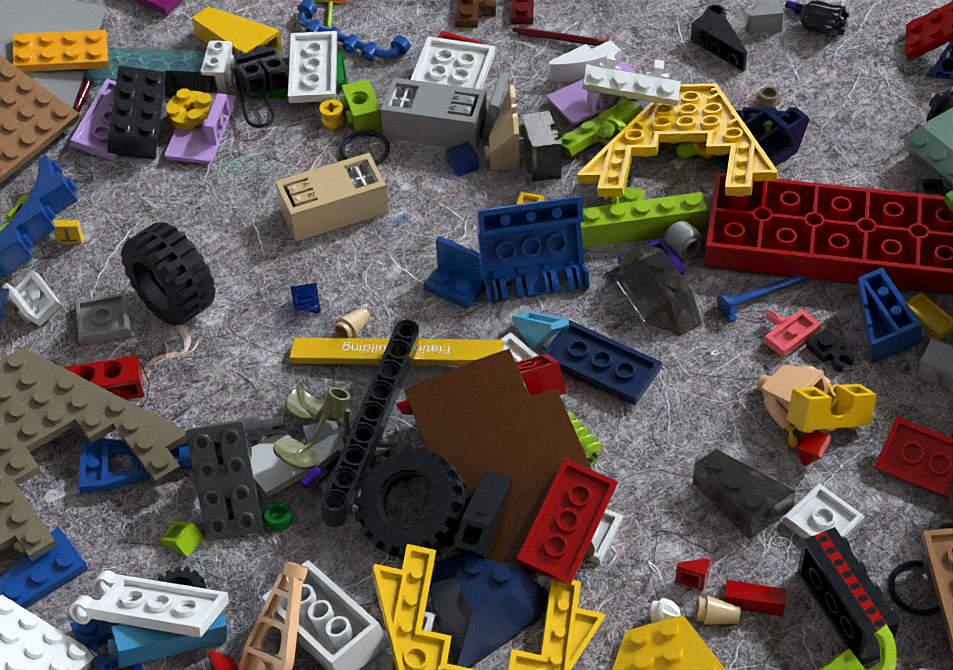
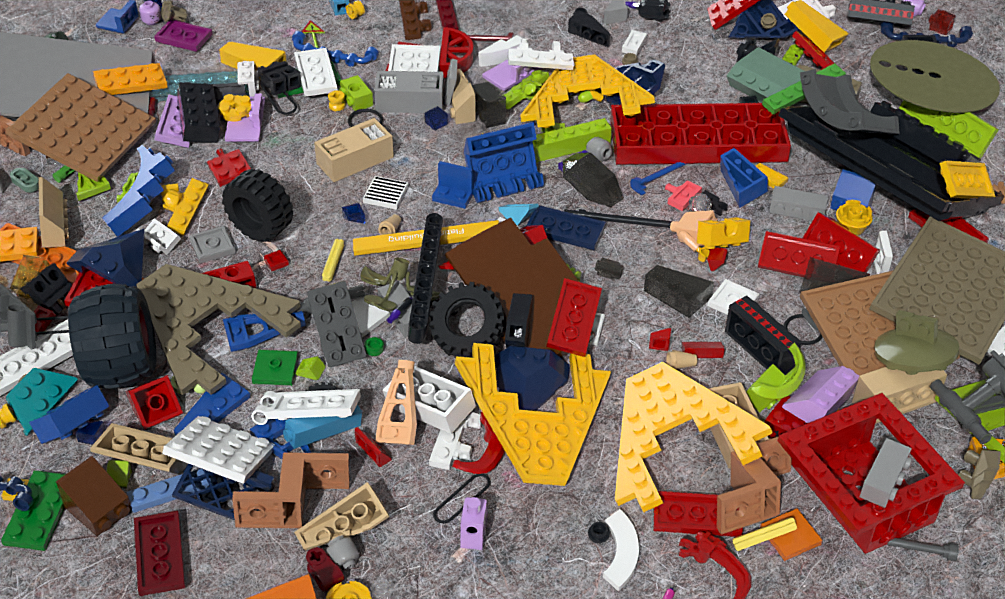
camera: 15 degrees left, 5 degrees down
white plate [651,598,681,623] -> none
none -> yellow plate [163,178,209,236]
none -> red plate [206,148,251,187]
none -> green plate [252,350,298,386]
none -> red tile [264,249,289,271]
none -> light yellow axle [322,239,344,282]
none -> tile [363,176,408,210]
none -> red window [439,27,473,78]
none -> black bar [564,209,672,228]
none -> clear smoke brick [595,257,624,280]
none -> white plate [622,30,647,56]
none -> clear head [687,193,712,212]

